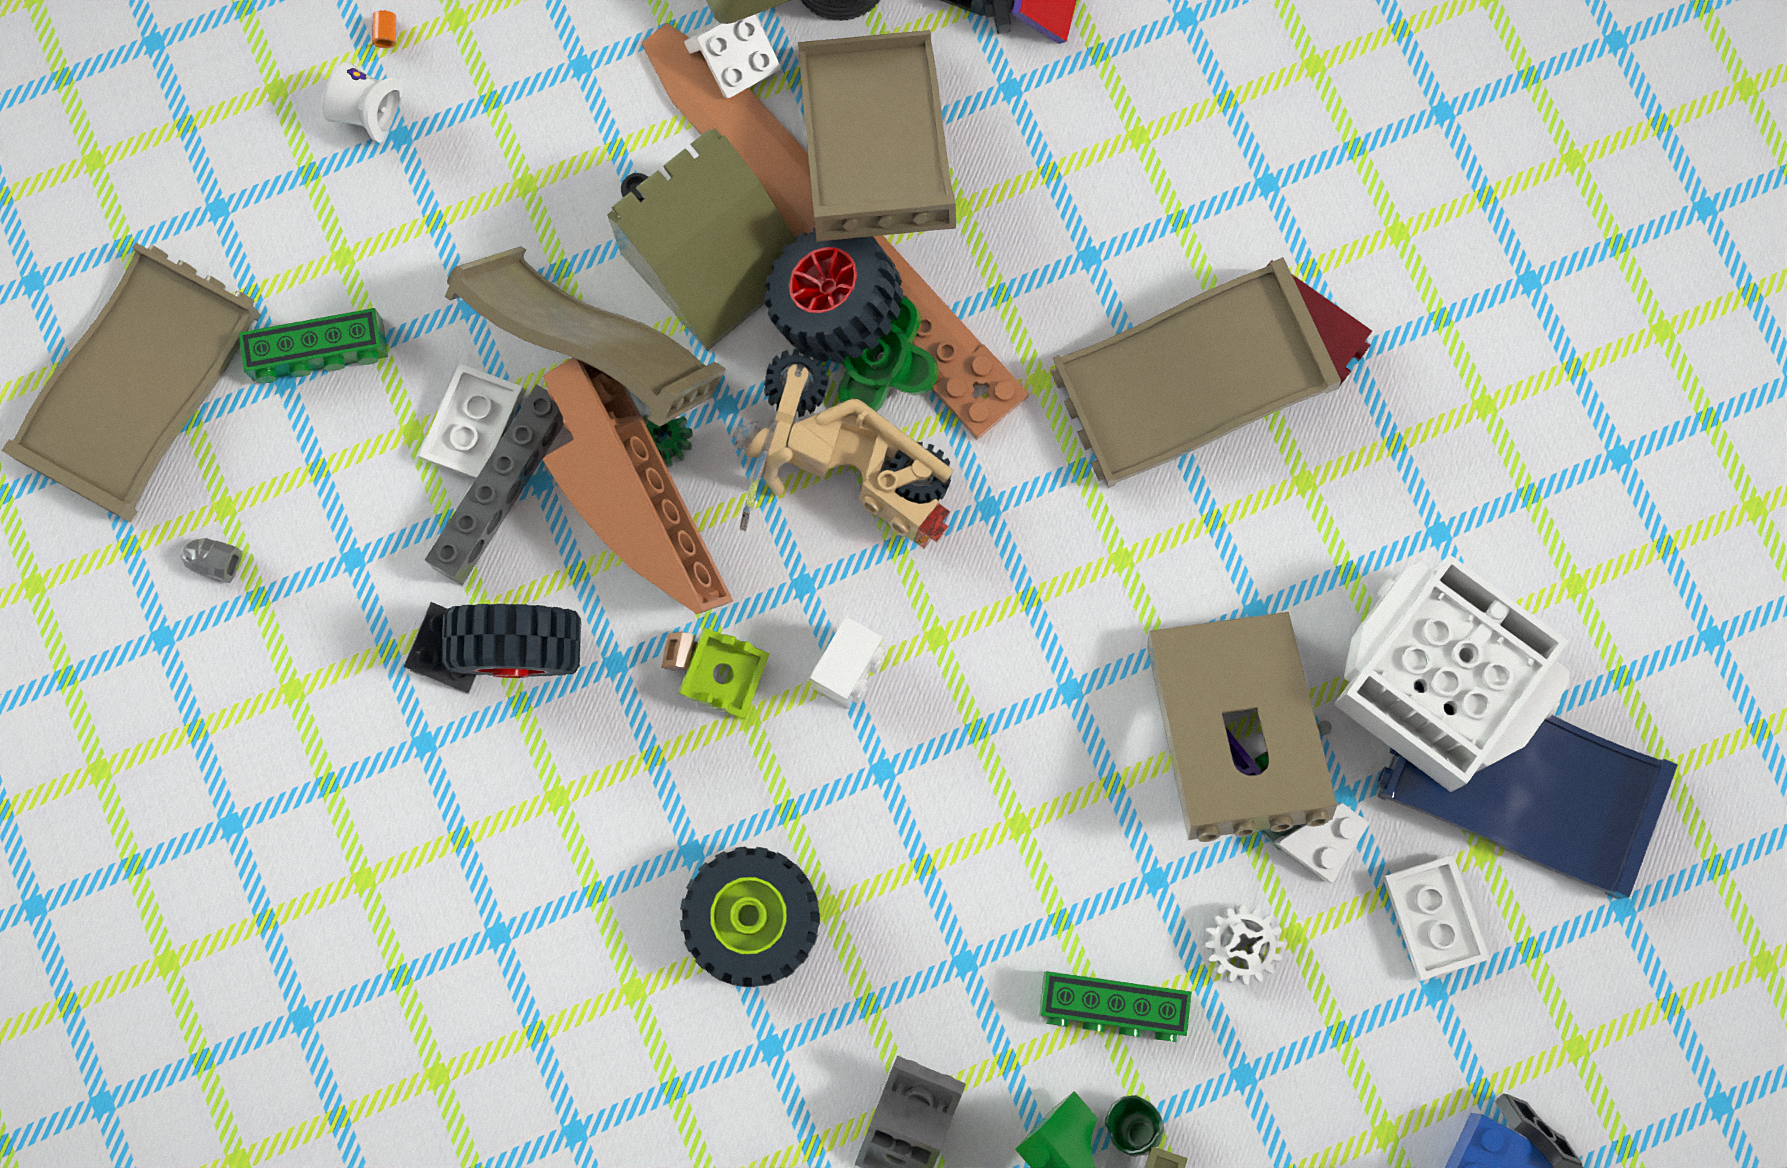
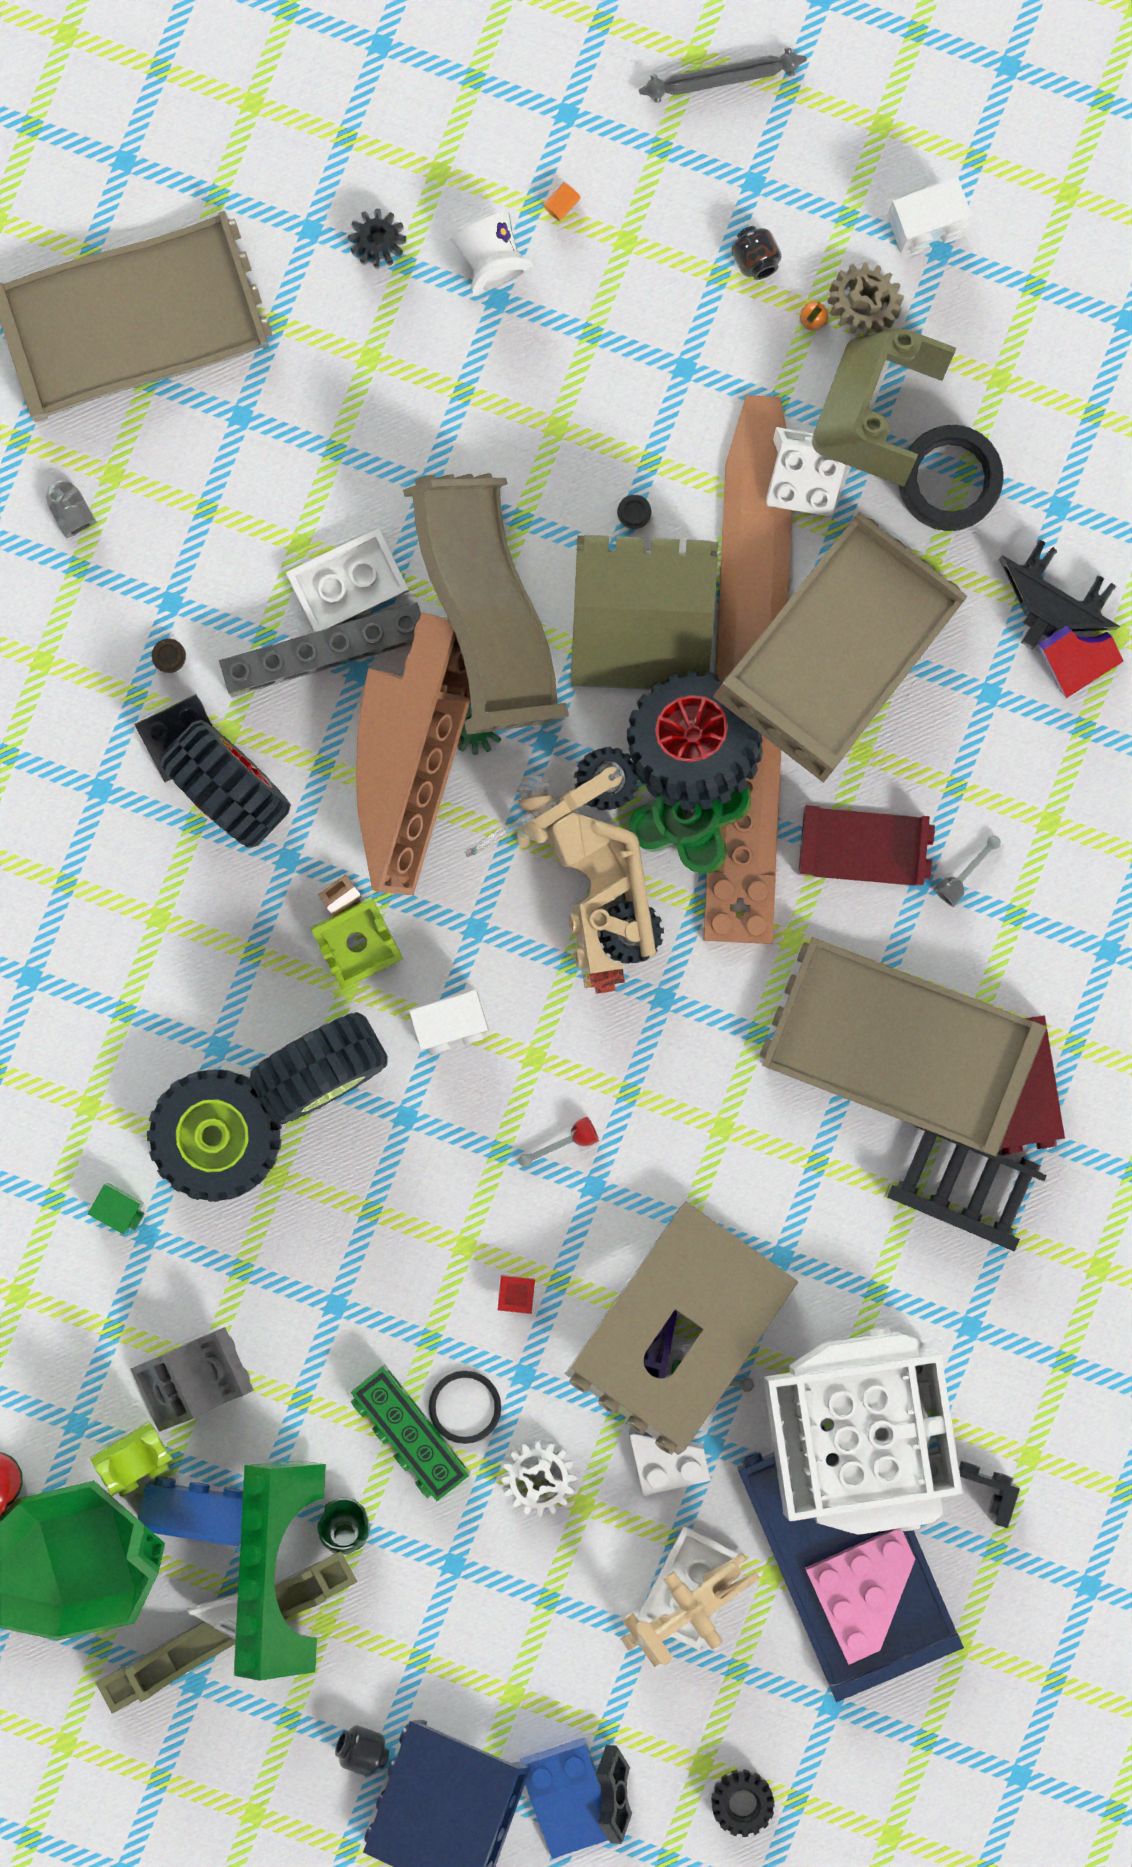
camera: 40 degrees right, 10 degrees up
green brick [239,308,388,383] -> none
none -> green brick [88,1183,145,1235]
none -> dark brown plate [151,639,186,673]
none -> black wheel [250,1012,388,1125]
none -> black gear [348,208,407,269]
none -> black tyre [428,1371,502,1444]
none -> red tile [497,1275,535,1314]
none -> hinge [518,1116,599,1167]
none -> tan piece [621,1553,760,1667]
none -> black tyre [711,1769,775,1837]
none -> dark red panel [798,805,935,886]
none -> bright pink plate [805,1528,915,1665]
none -> black fence [884,1125,1047,1252]
none -> hinge [934,836,1001,907]
none -> black bracket [959,1461,1020,1529]

